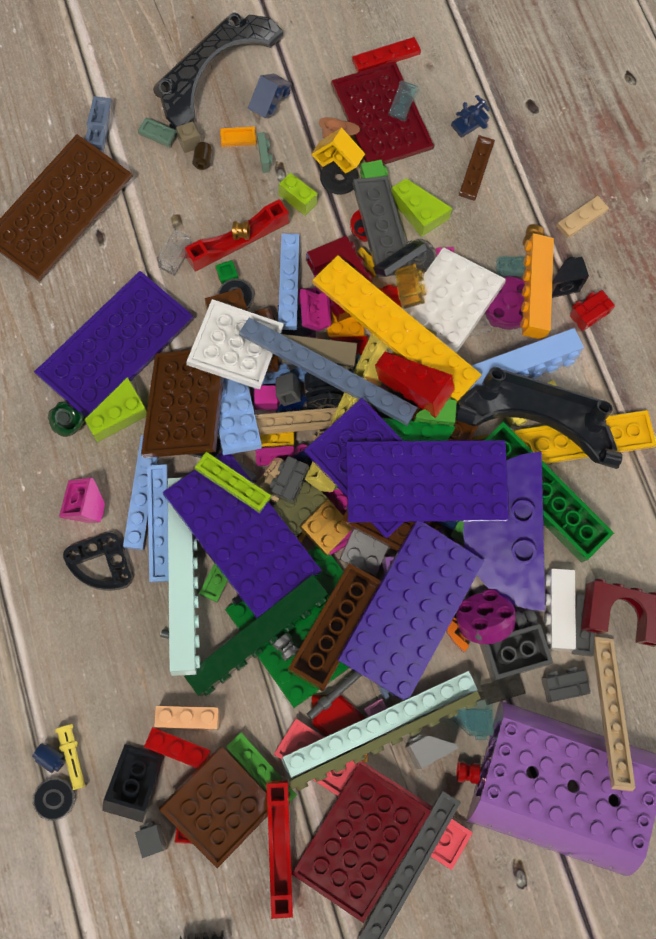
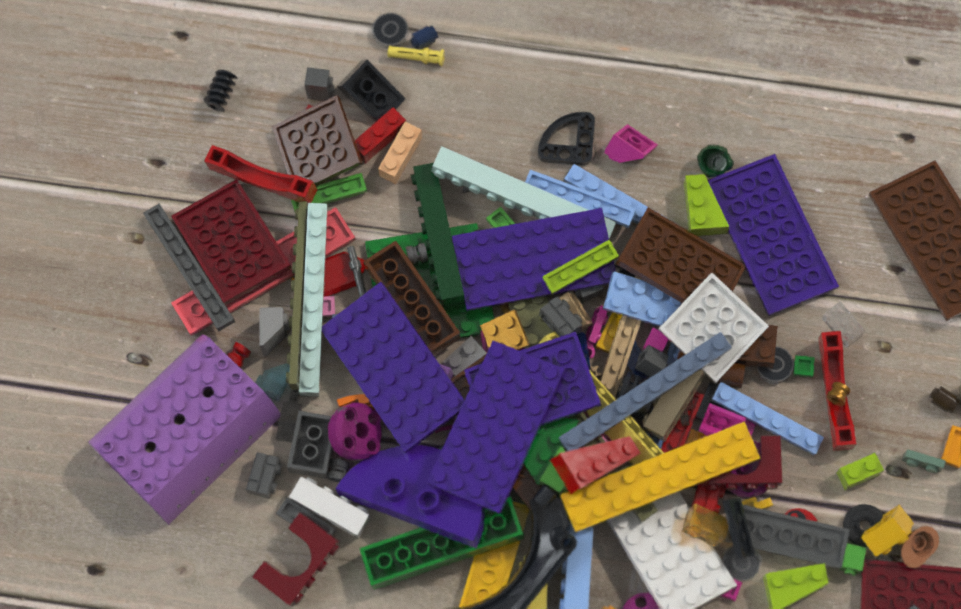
camera: 125 degrees right, 0 degrees up
tan plate [594,637,636,791] -> none

